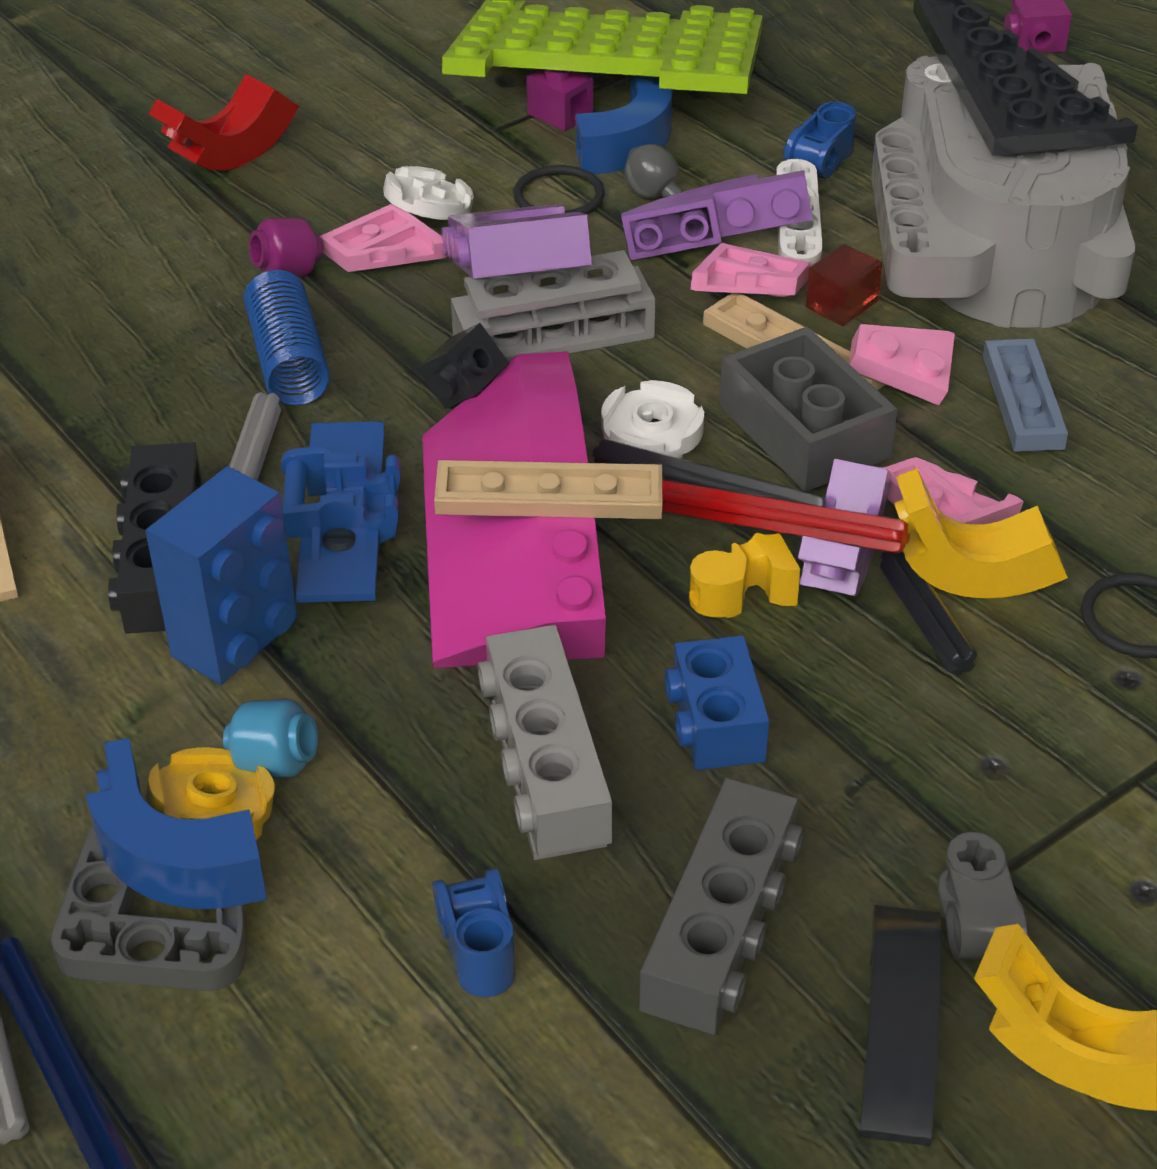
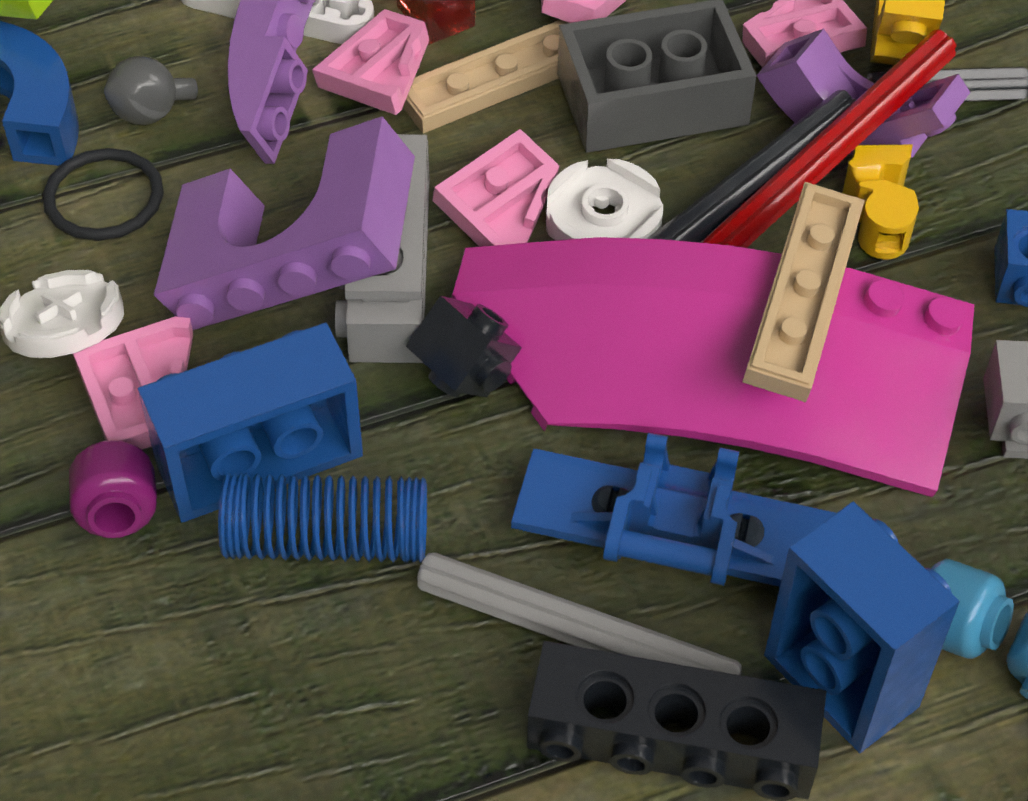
camera: 75 degrees left, 10 degrees up
none -> blue brick [138,322,363,523]
none -> bright pink wing [432,129,560,247]
none -> dark azure head [930,559,1014,659]

